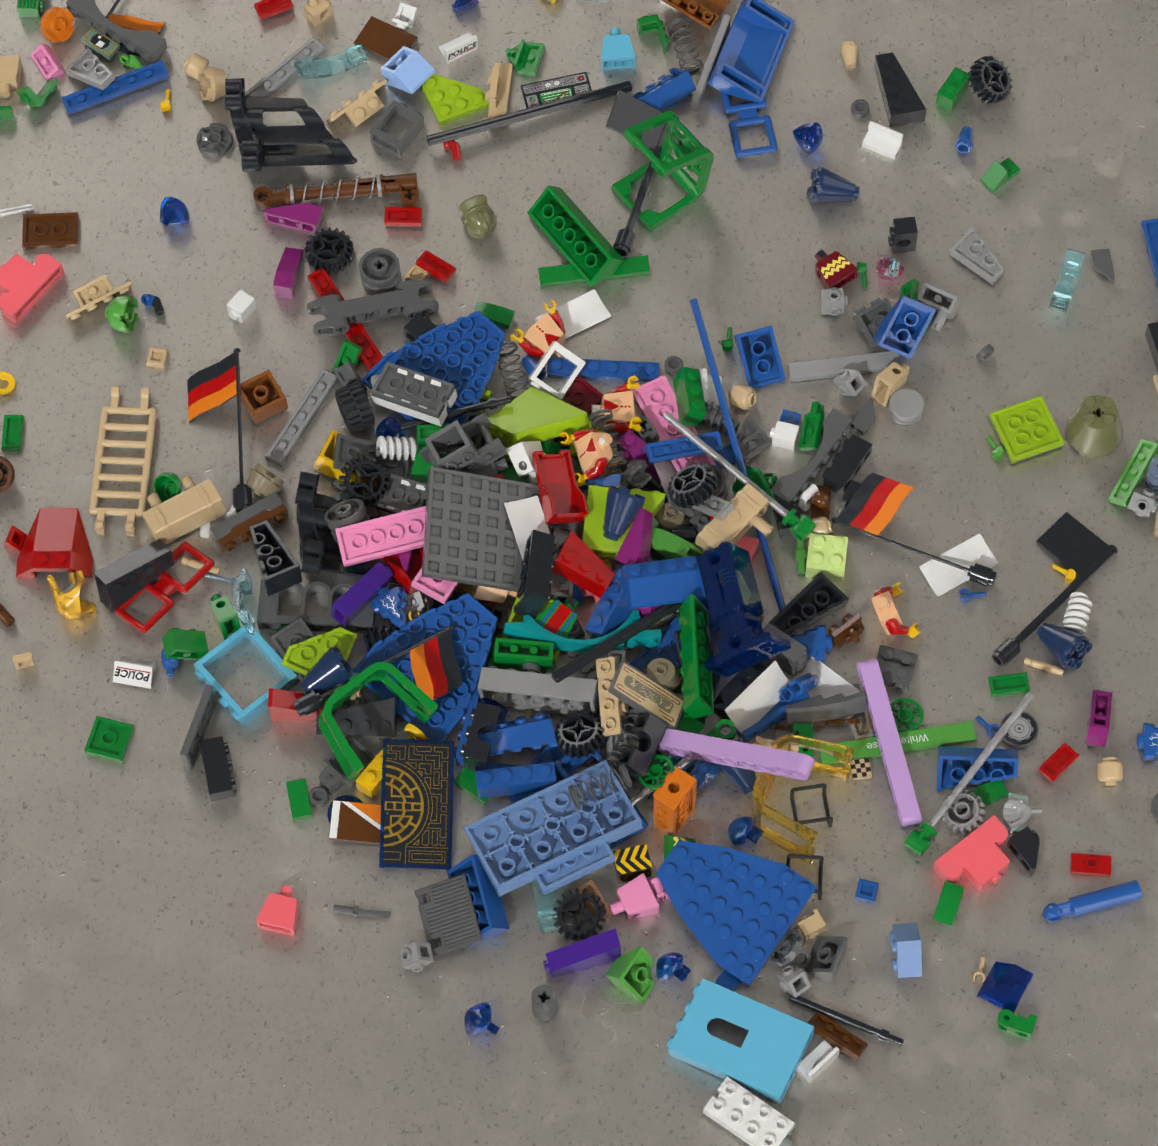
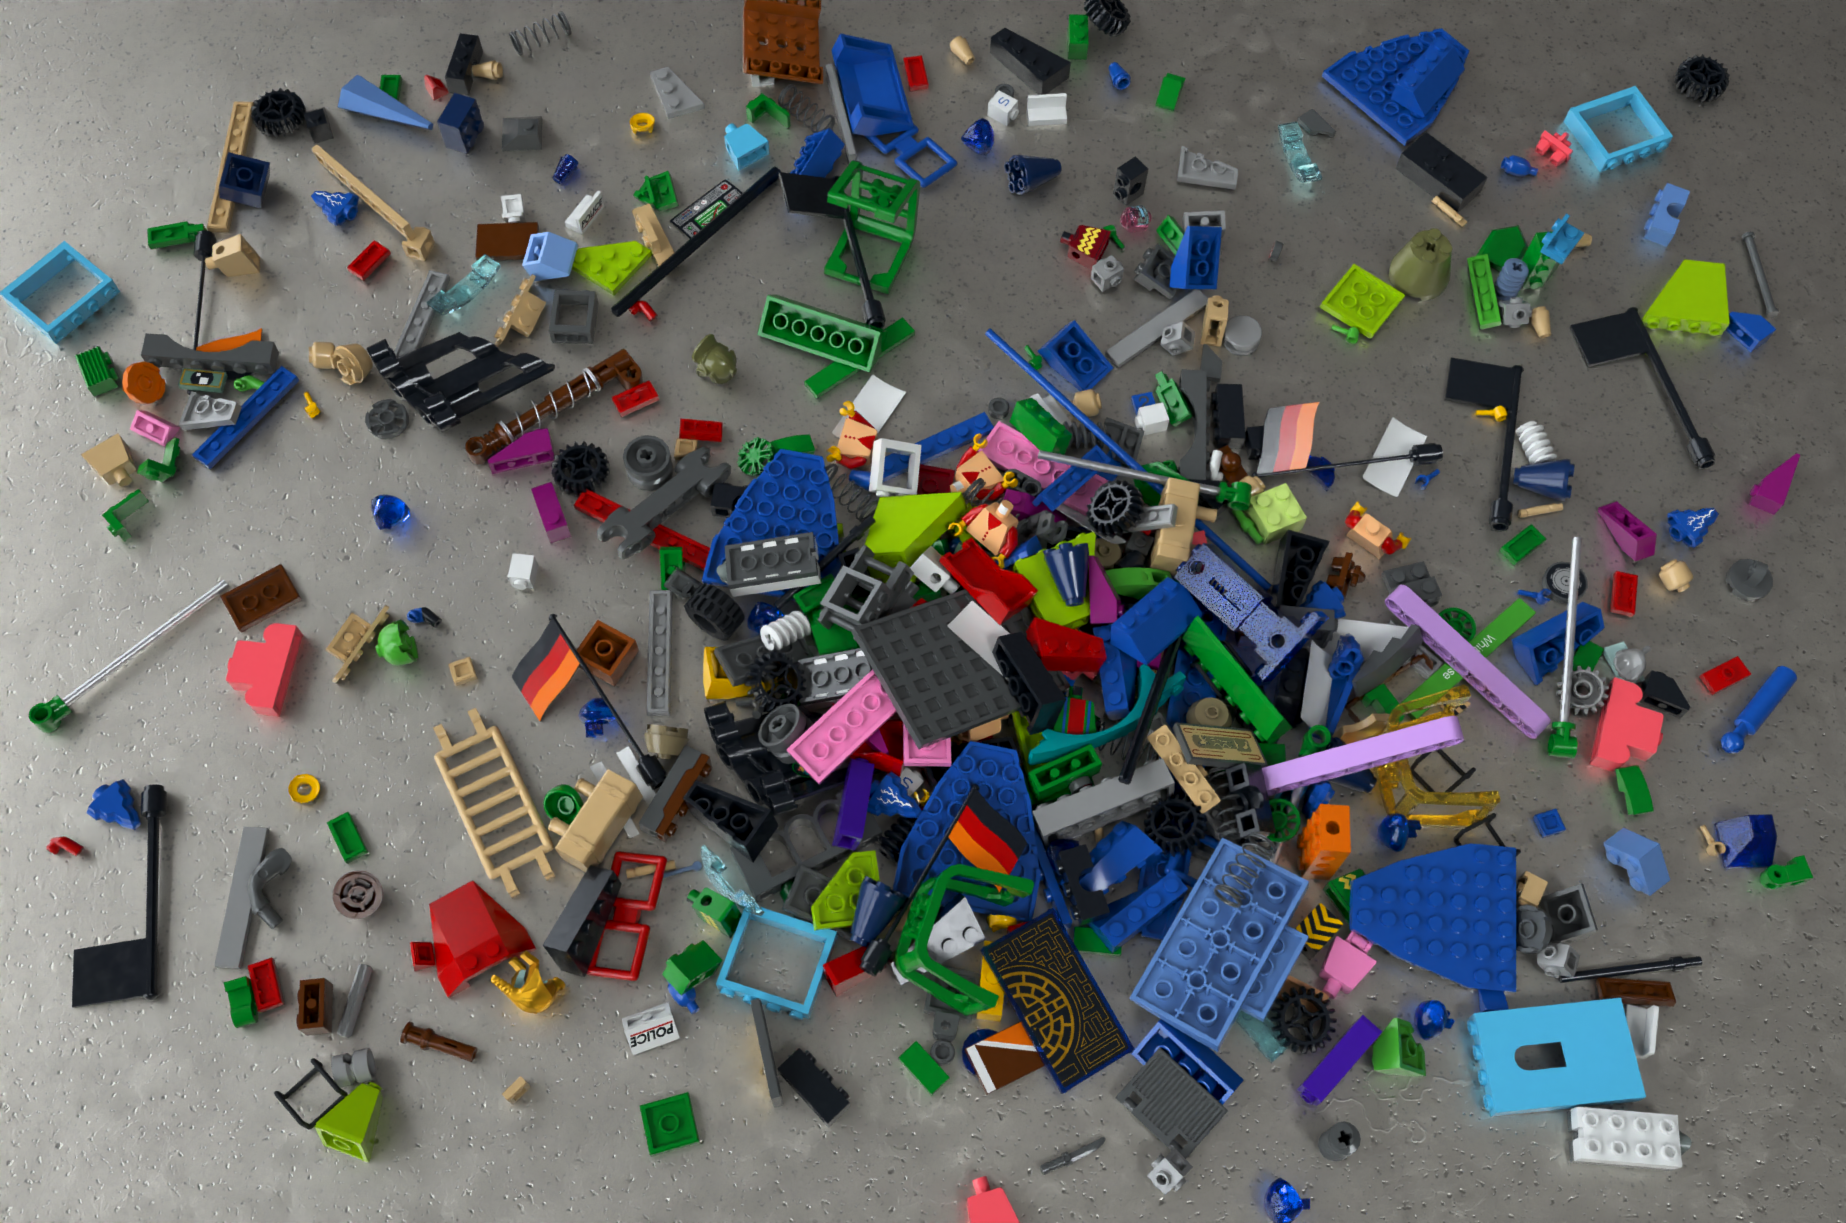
camera: 35 degrees left, 0 degrees up
none -> clear blue piece [578,697,616,738]
none -> green wheel [737,437,775,476]
none -> red tile [903,55,929,91]
none -> white brick [987,91,1019,126]
none -> clear blue tile [1306,455,1335,491]

